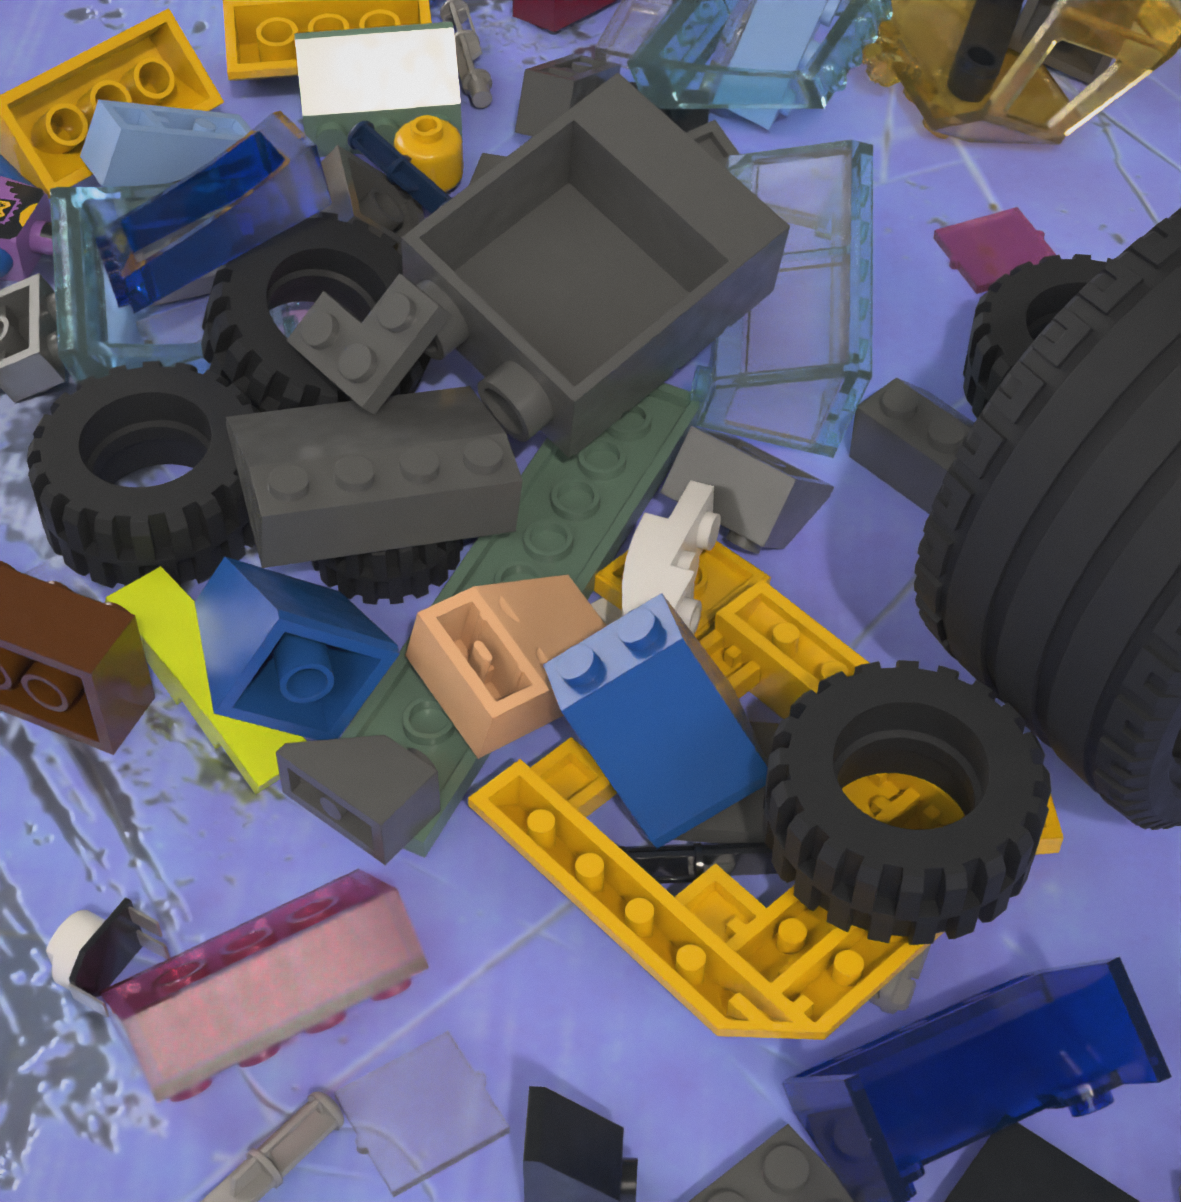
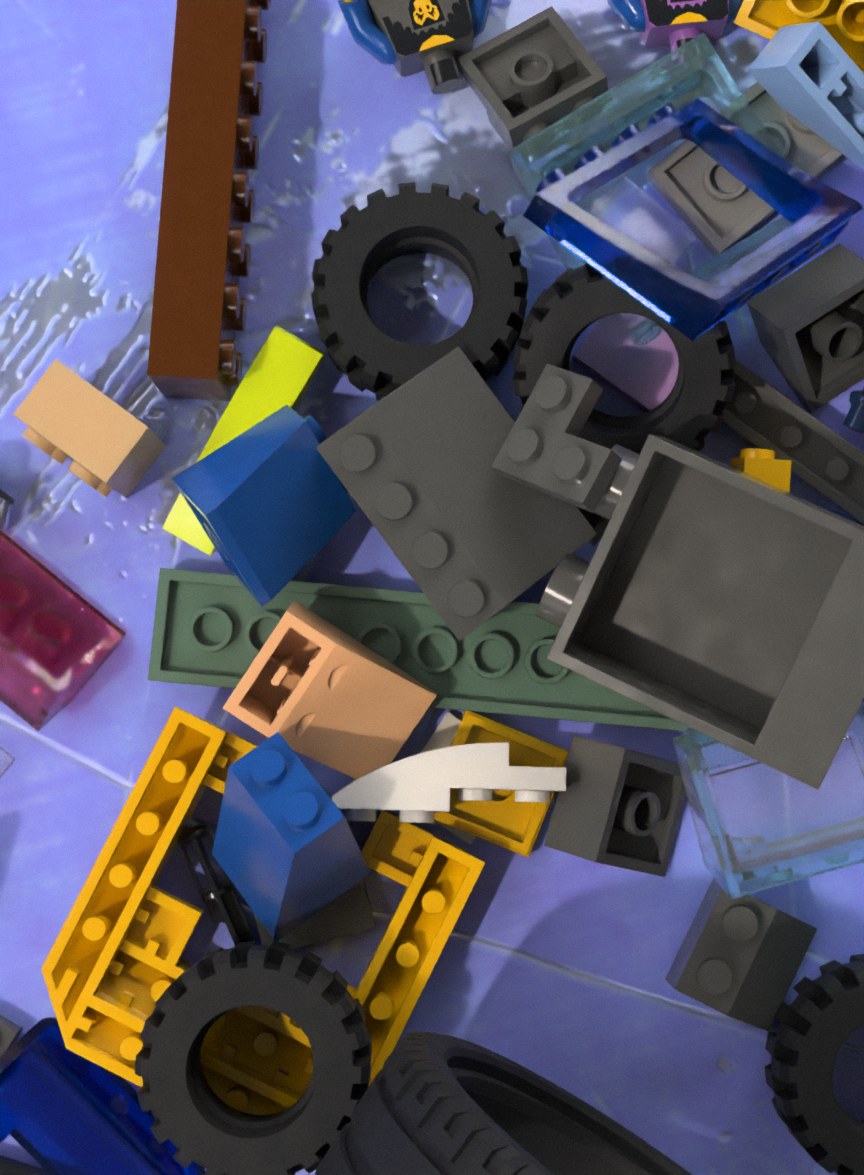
camera: 70 degrees right, 35 degrees up
dark grey slope [276,735,441,865] -> none
none -> tan brick [13,359,166,499]

